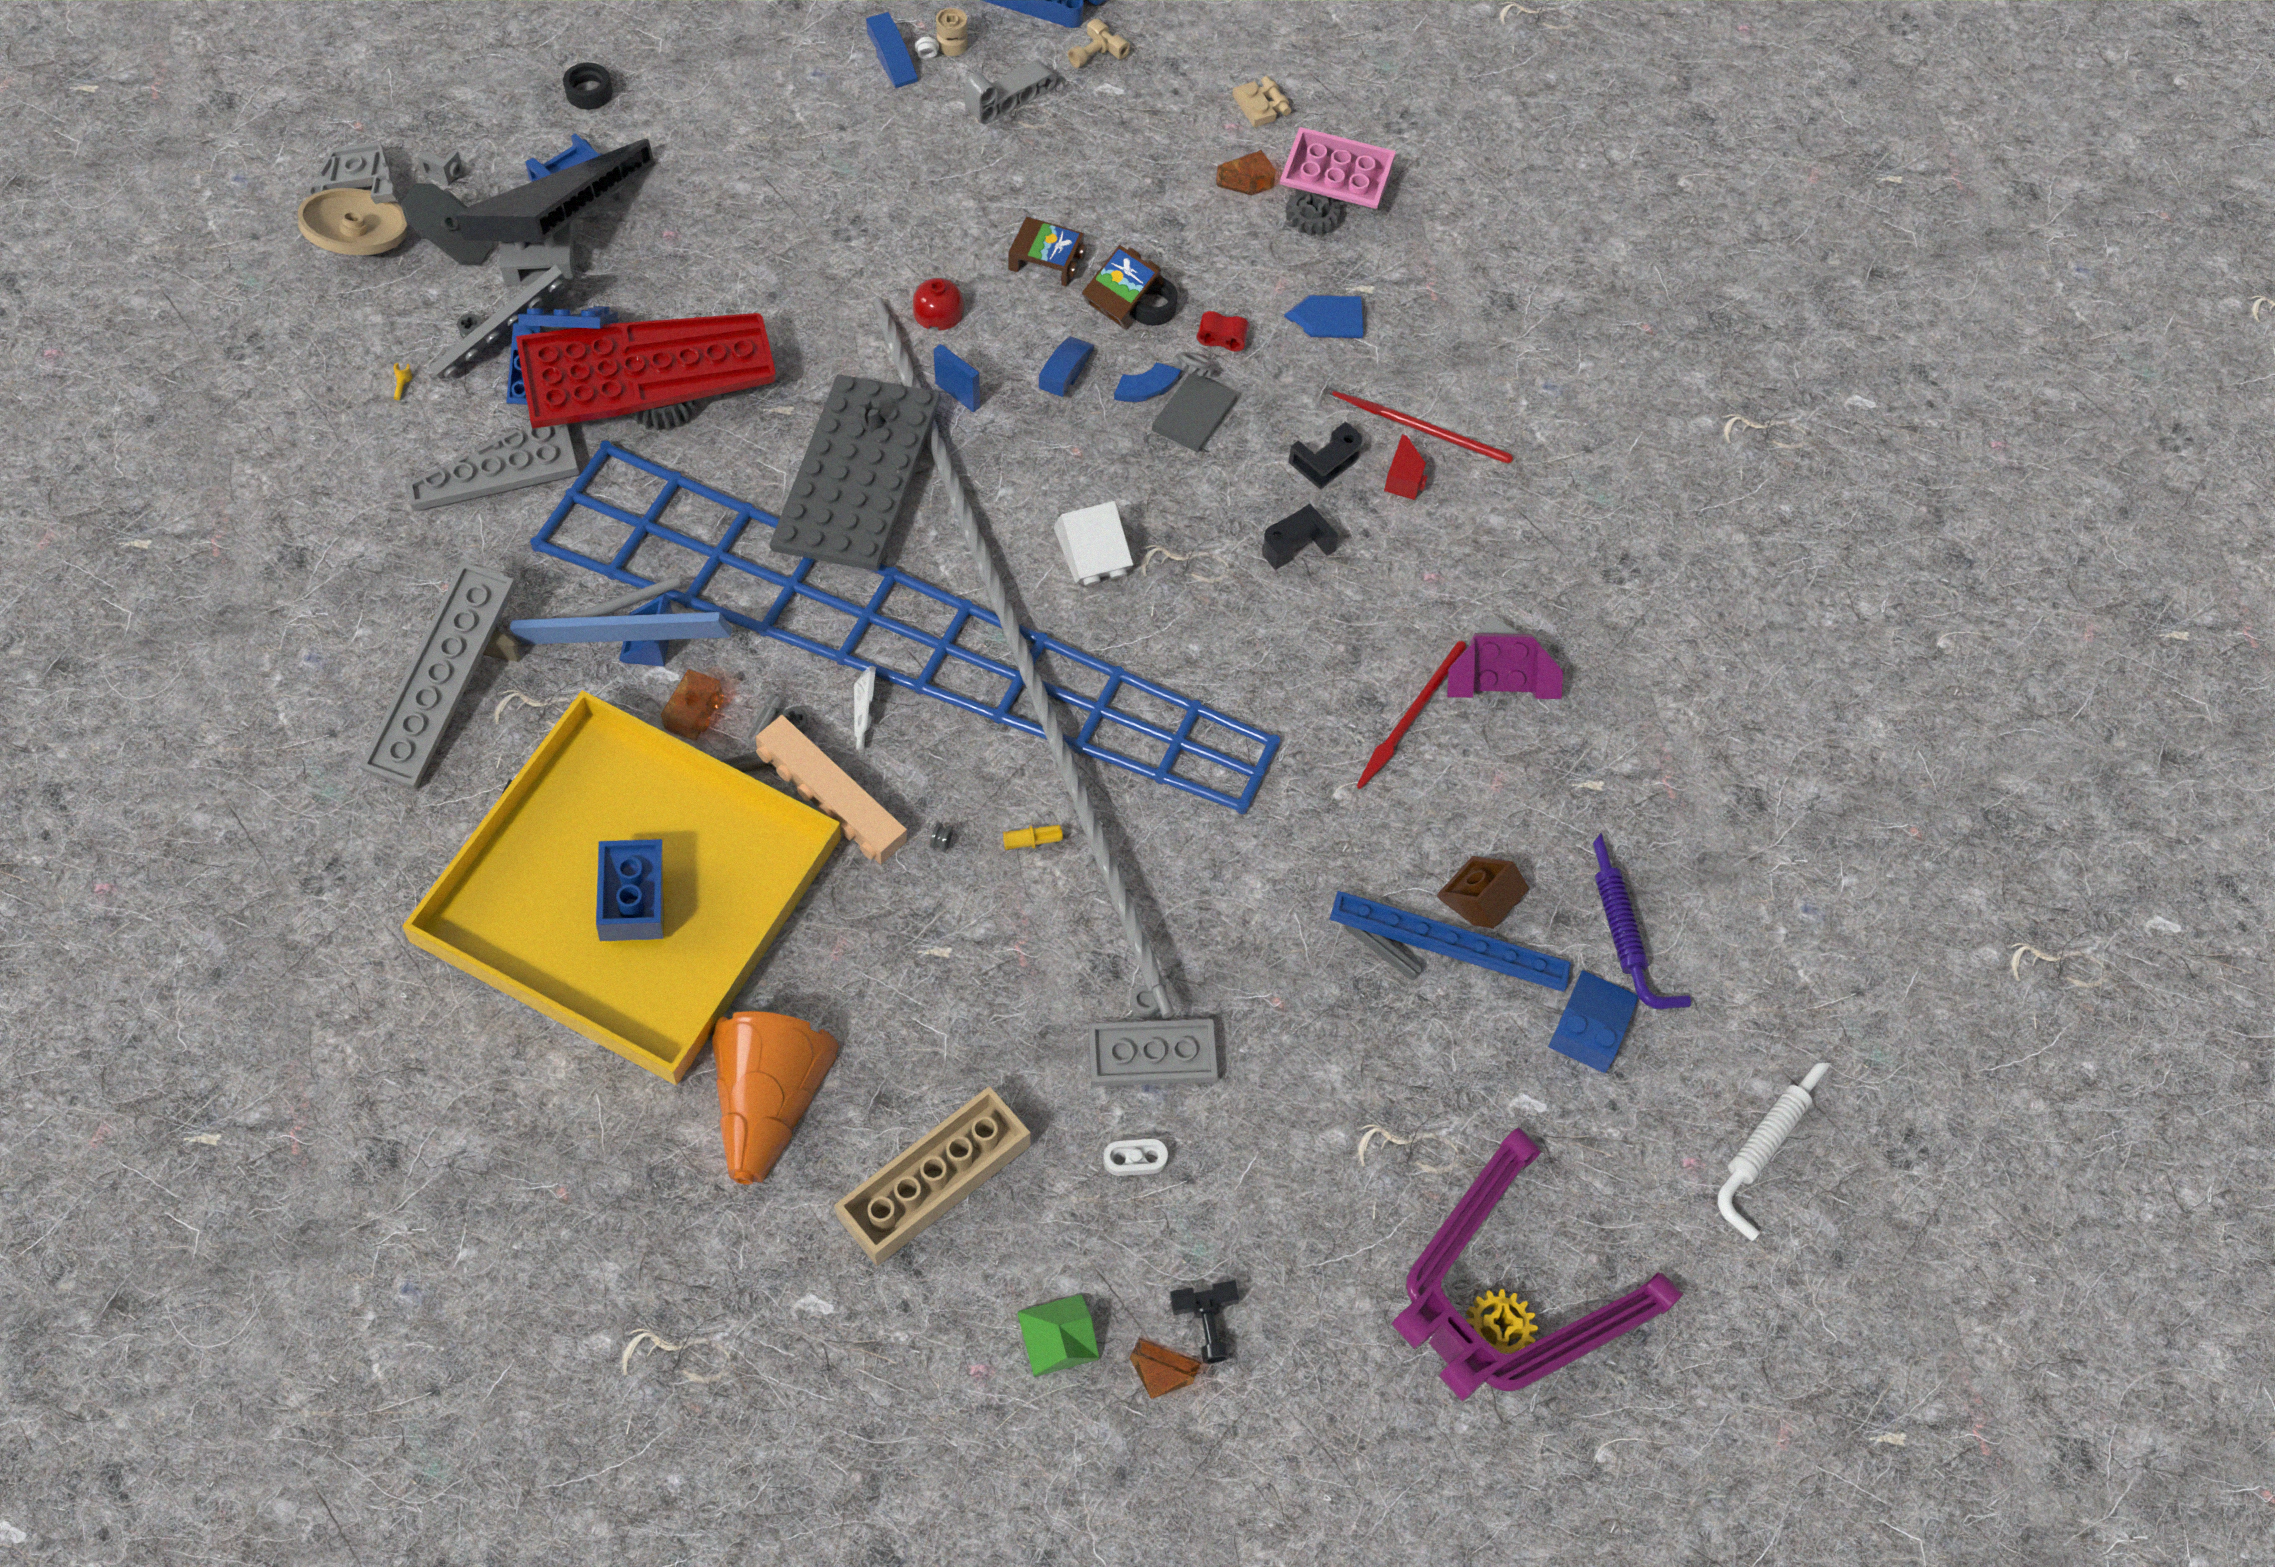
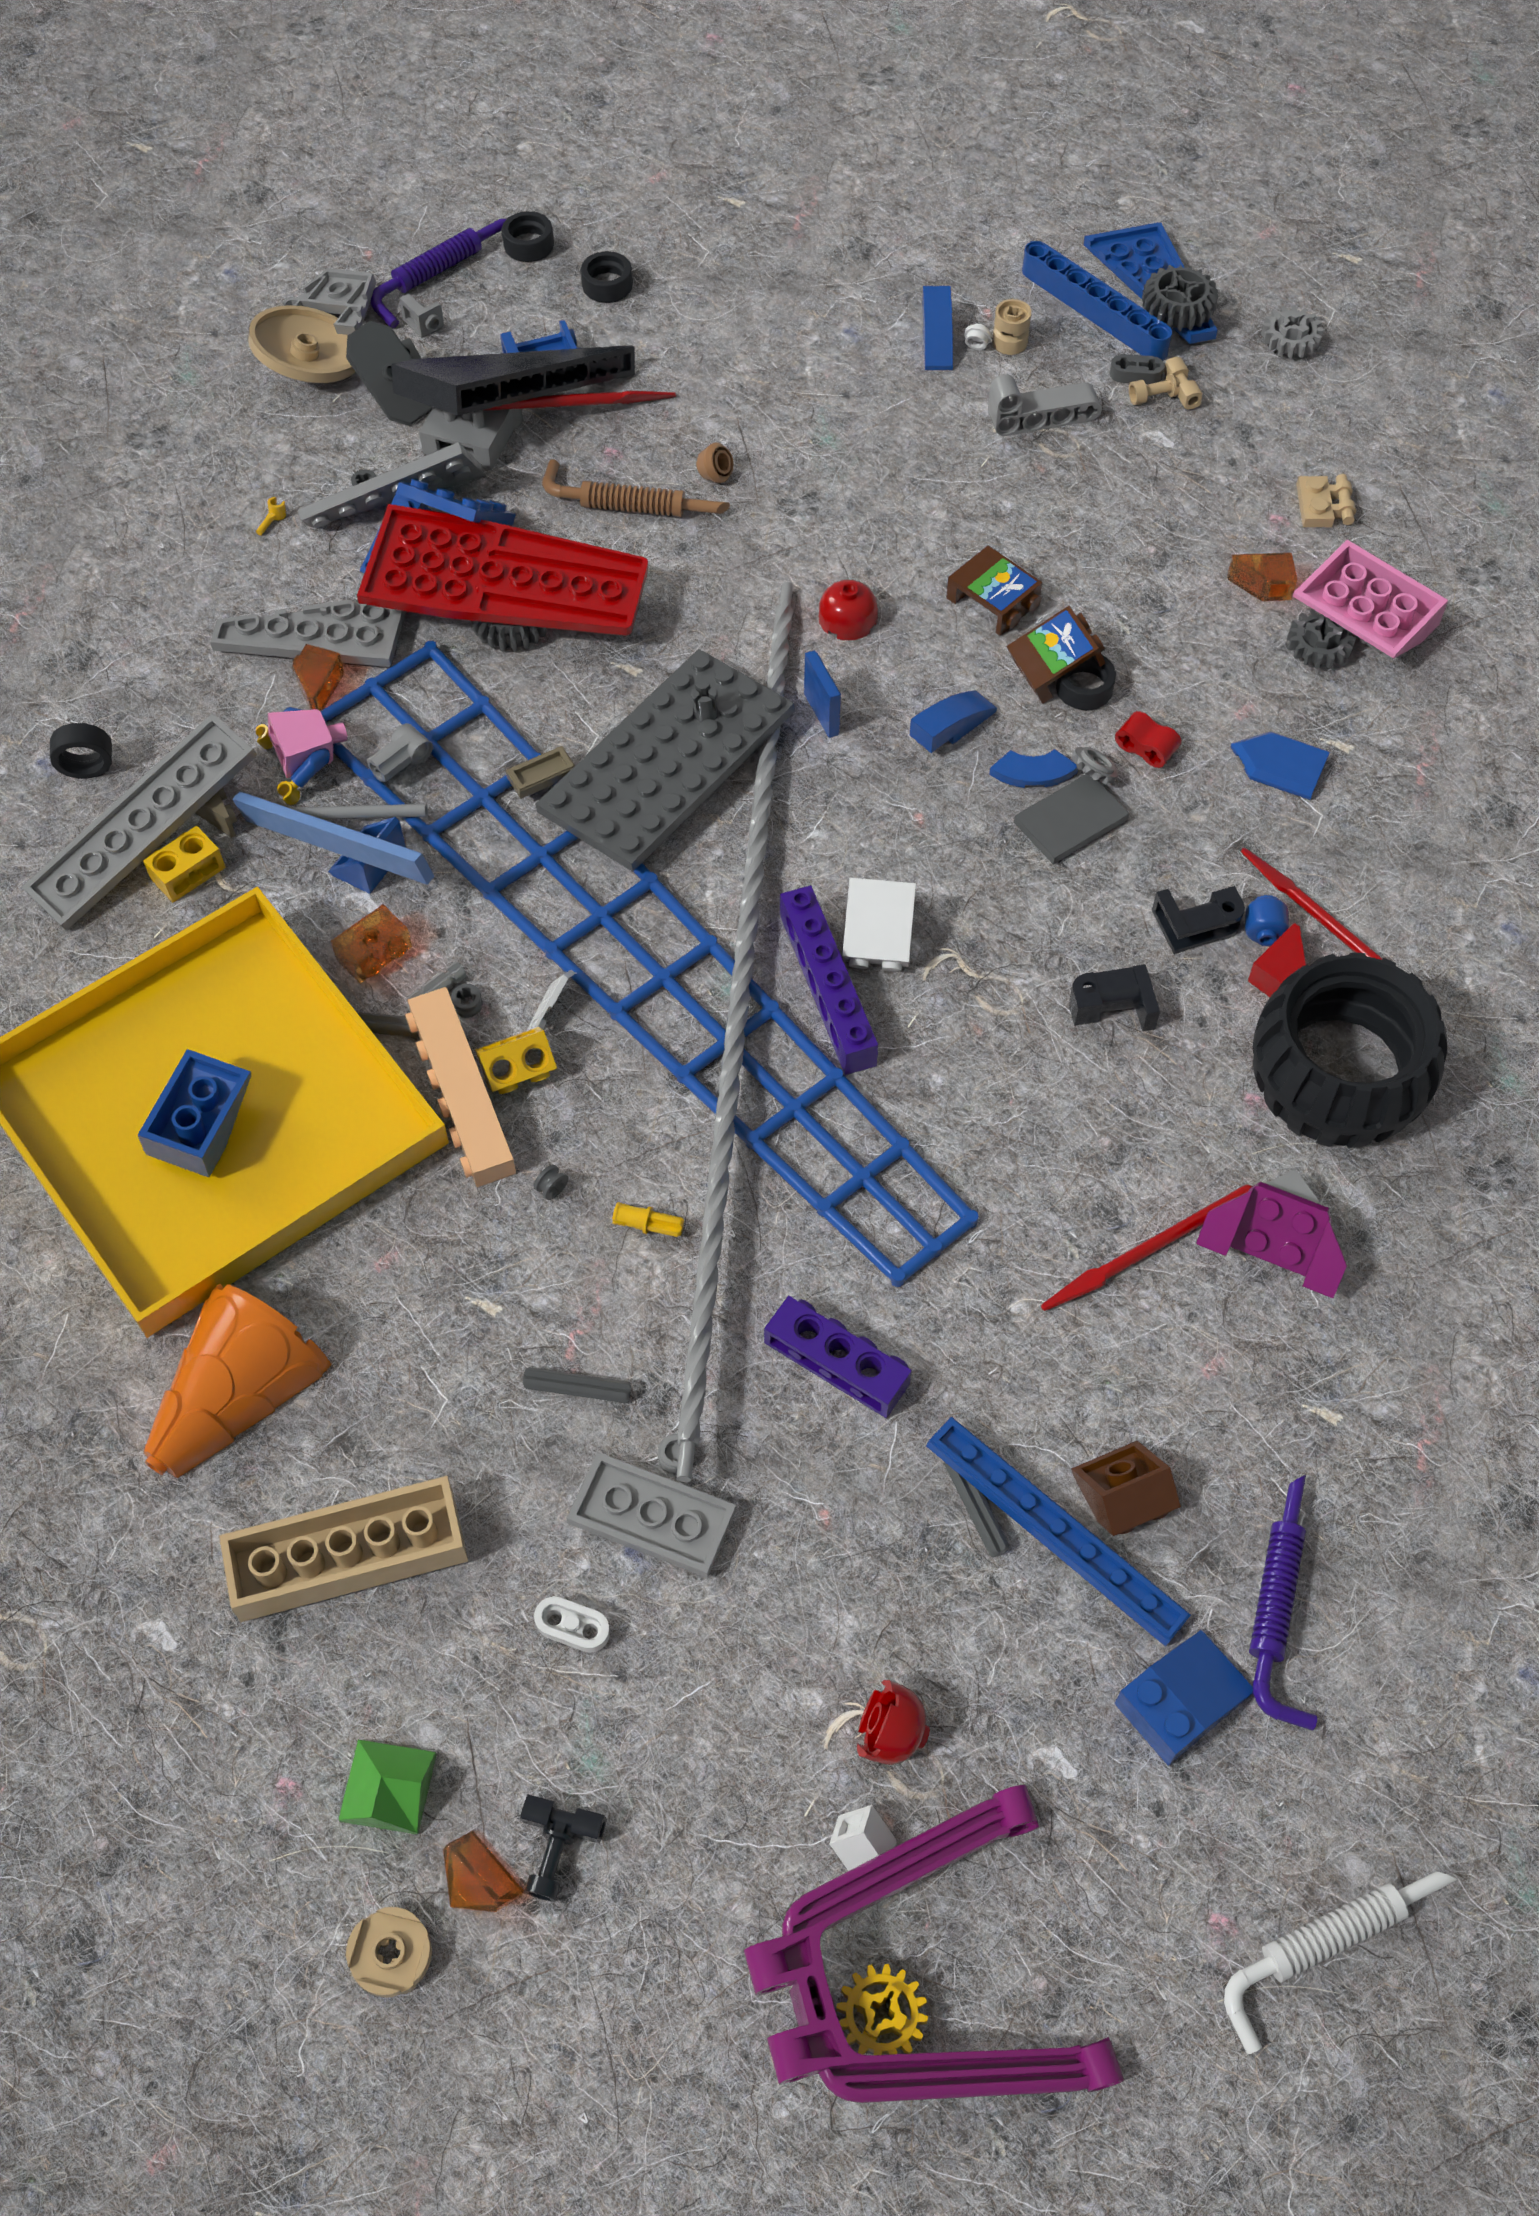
camera: 30 degrees right, 0 degrees up
none -> black tyre [50,723,112,779]
none -> yellow brick [143,826,226,903]
none -> bright pink torso [255,707,347,805]
none -> clear orange slope [292,644,345,711]
none -> tan plate [346,1907,432,1998]
none -> light grey piece [366,723,433,782]
none -> dark purple piece [370,218,506,329]
none -> yellow brick [475,1027,557,1094]
none -> red piece [483,391,676,411]
none -> black tyre [501,211,554,262]
none -> dark tan tile [506,746,575,799]
none -> dark grey axle [523,1367,632,1403]
none -> medium nougat piece [542,460,730,517]
none -> medium nougat cone [696,442,734,483]
none -> dark purple brick [764,1295,912,1419]
none -> dark purple brick [780,885,878,1075]
none -> white panel [829,1805,897,1871]
none -> red cylinder [857,1680,930,1765]
none -> dark grey beam [1109,354,1164,384]
none -> blue head [1245,895,1289,946]
none -> black tyre [1253,952,1447,1148]

